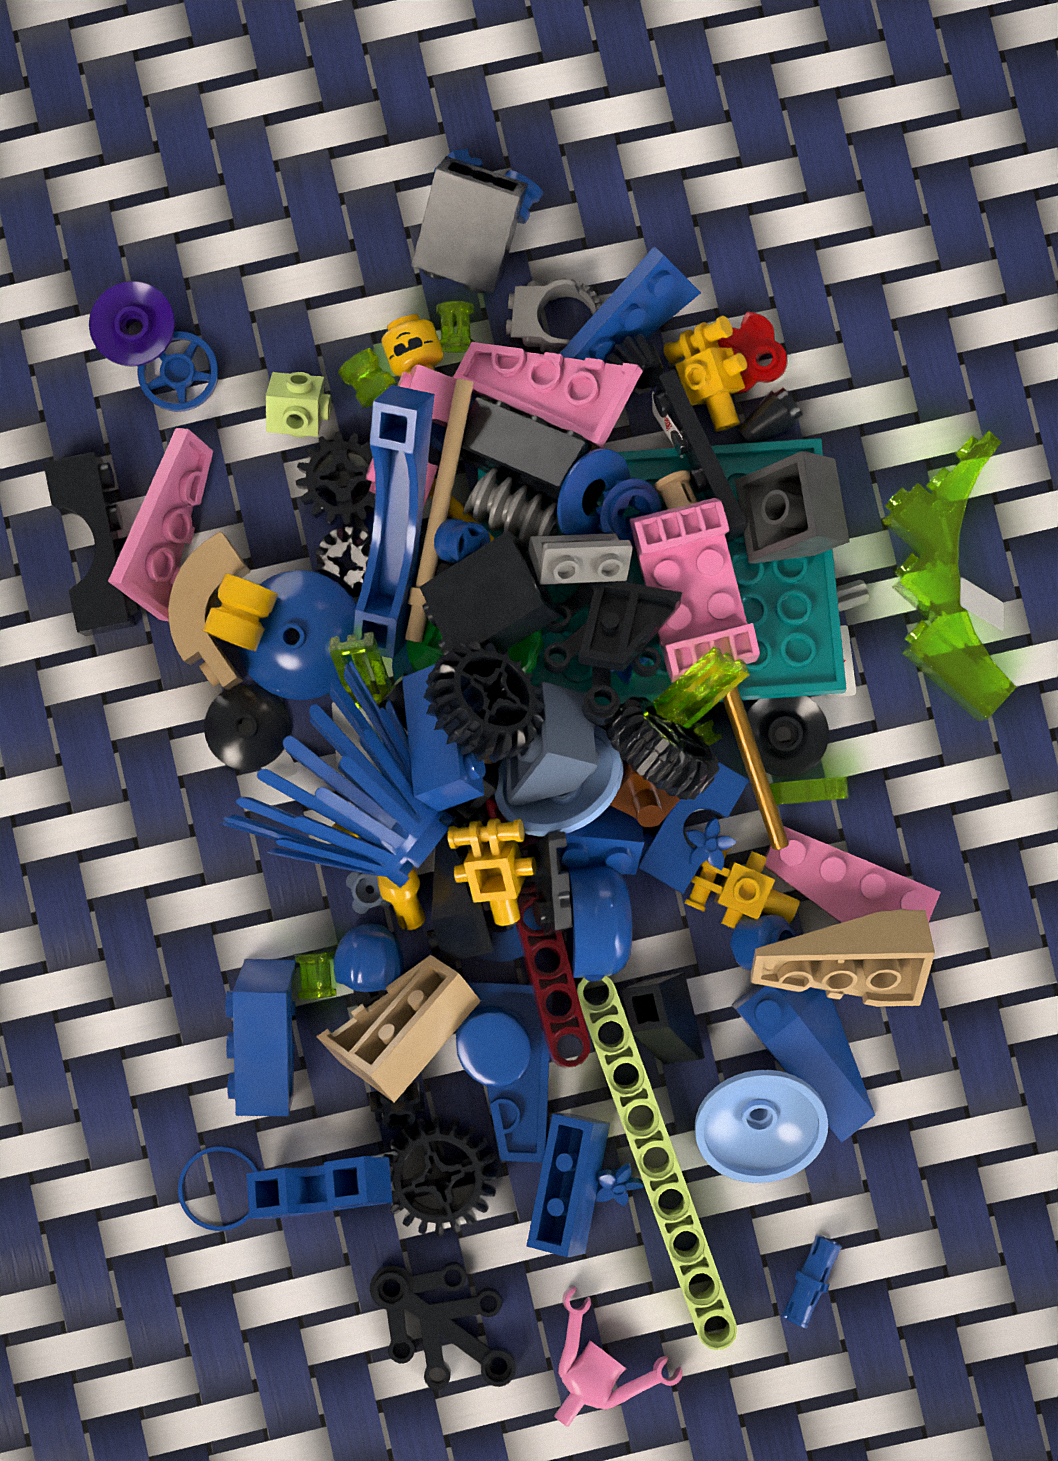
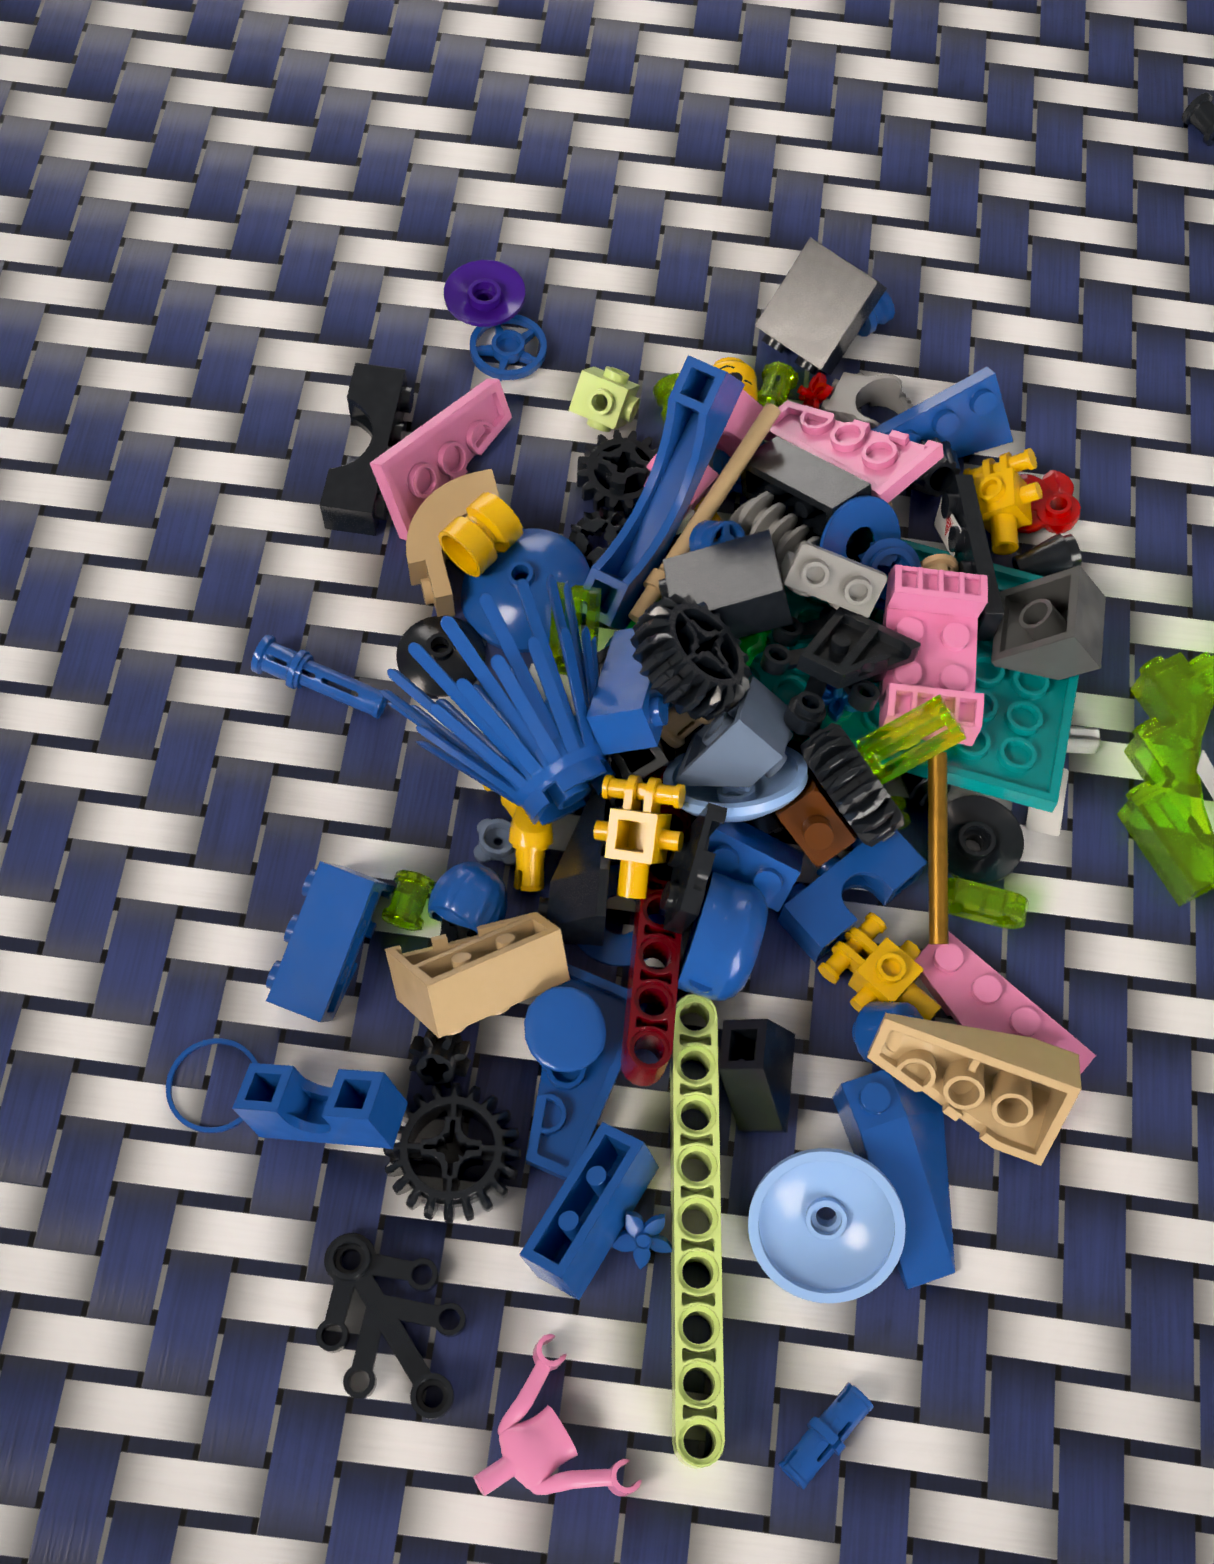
camera: 15 degrees right, 20 degrees down
blue plant [686,817,737,870] -> none
none -> blue pin [251,634,388,719]
none -> red plant [797,372,833,409]

